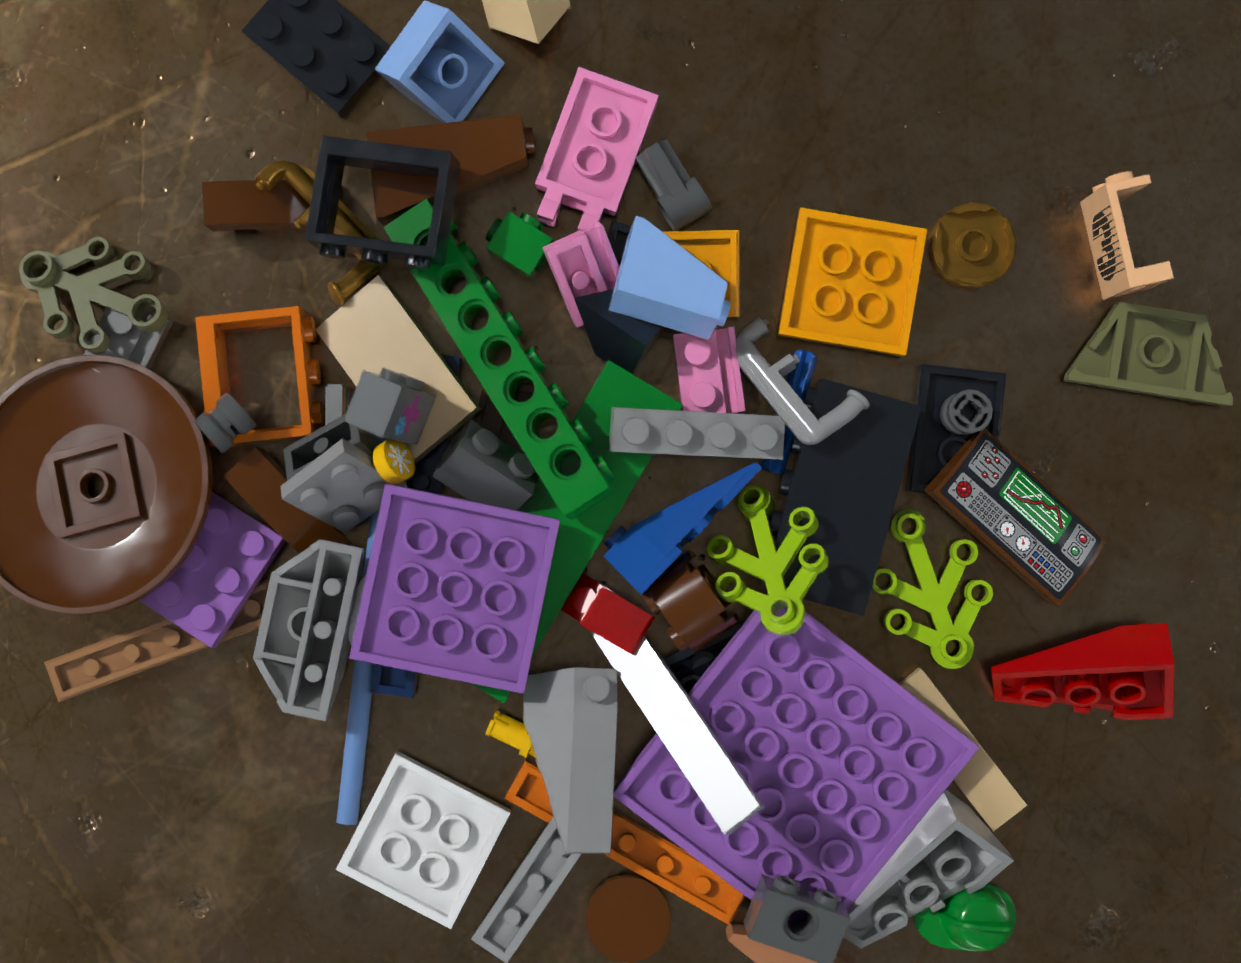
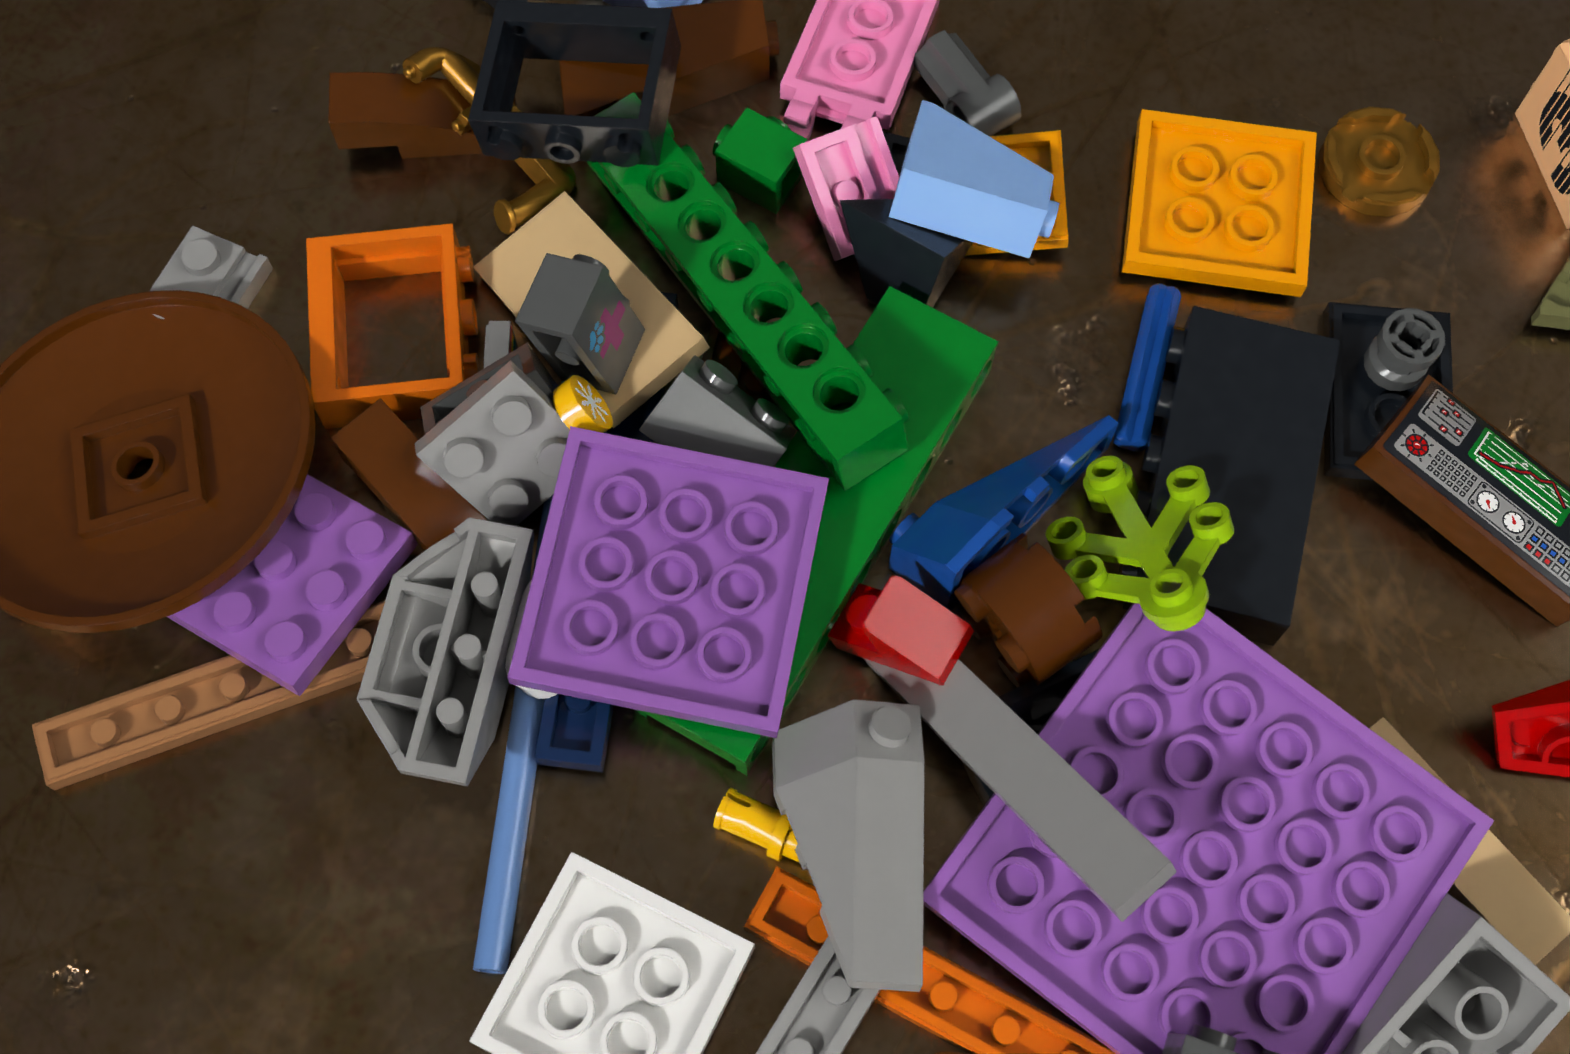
camera: 10 degrees left, 20 degrees down
olive plant [19,237,168,355] -> none
dark grey wheel [193,392,256,454] -> none
light grey plate [609,407,785,460] -> none
bright pink plate [672,327,745,413] -> none
light grey piece [736,317,870,445] -> none
lime plant [872,509,993,669] -> none

